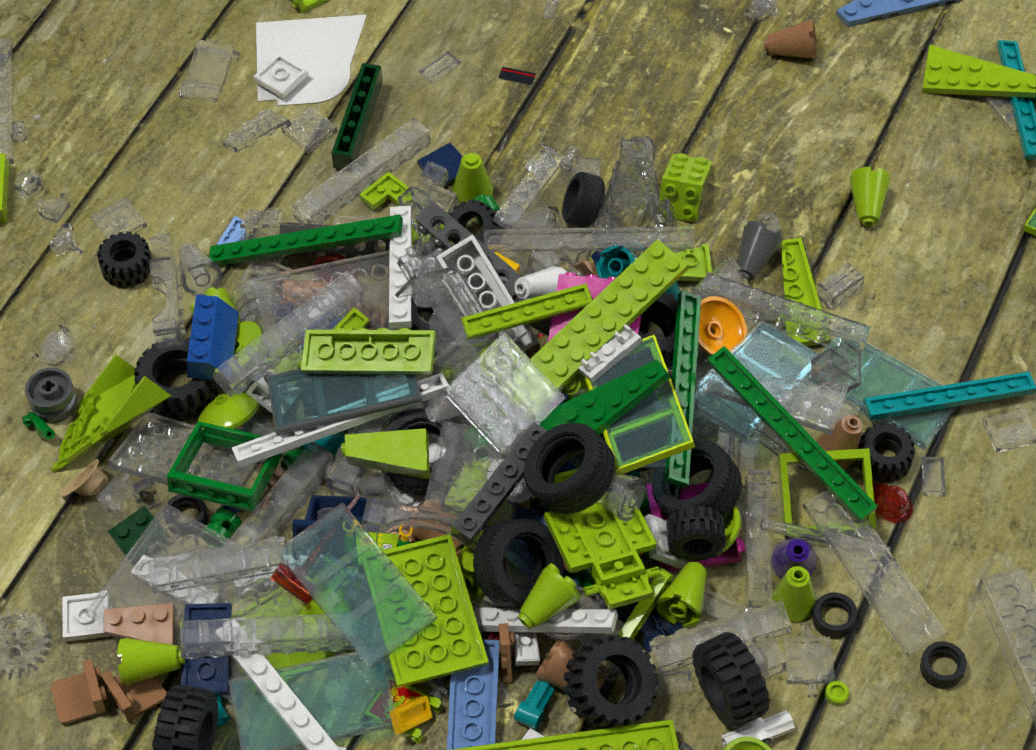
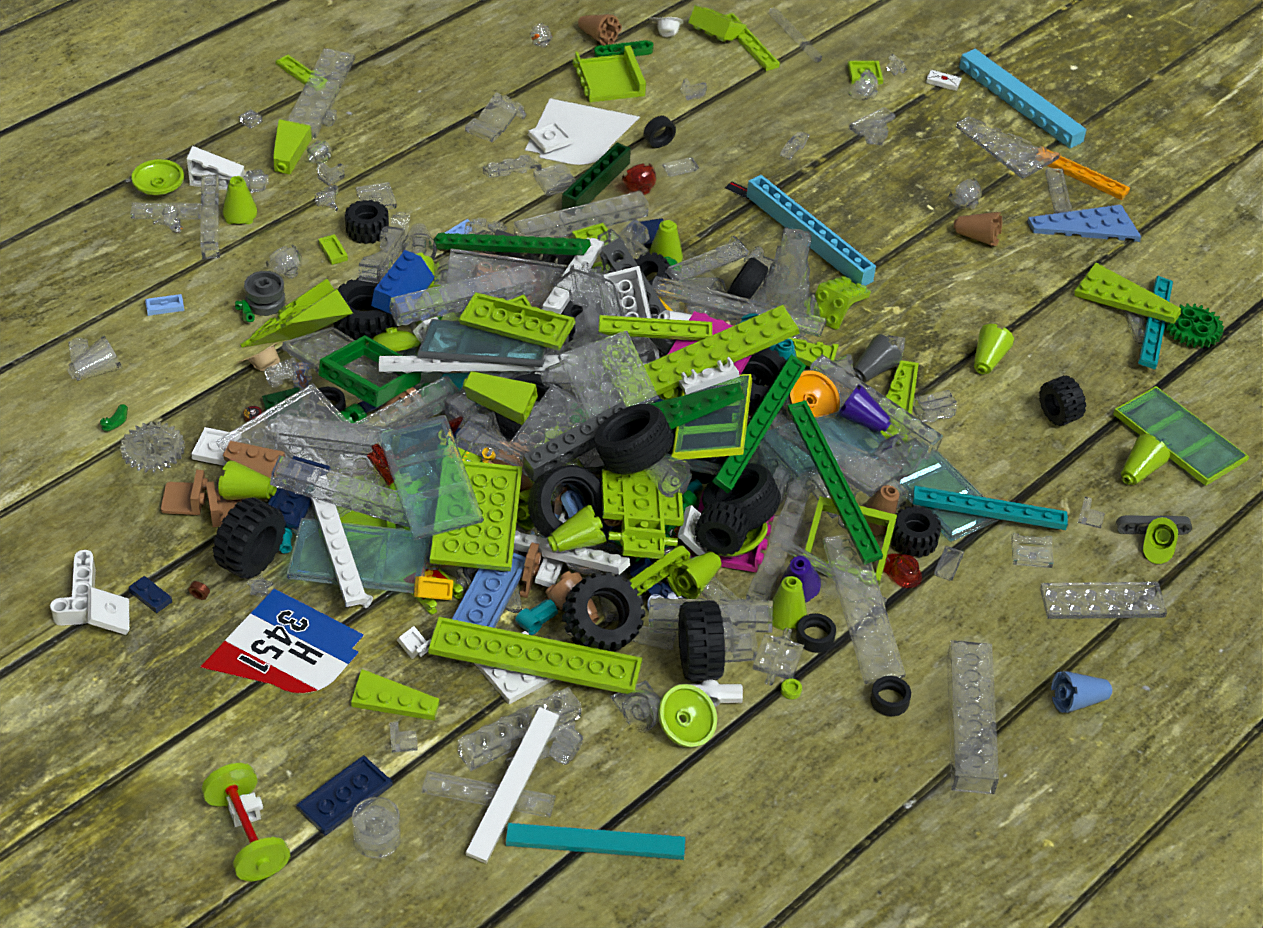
camera: 15 degrees right, 10 degrees down
none -> tile [243,406,263,424]
none -> lime tile [319,234,348,265]
none -> clear red cylinder [622,163,657,195]
none -> black tyre [643,115,676,148]
none -> medium azure brick [747,175,876,286]
none -> dark purple cone [837,384,891,433]
none -> black tyre [1039,375,1086,426]

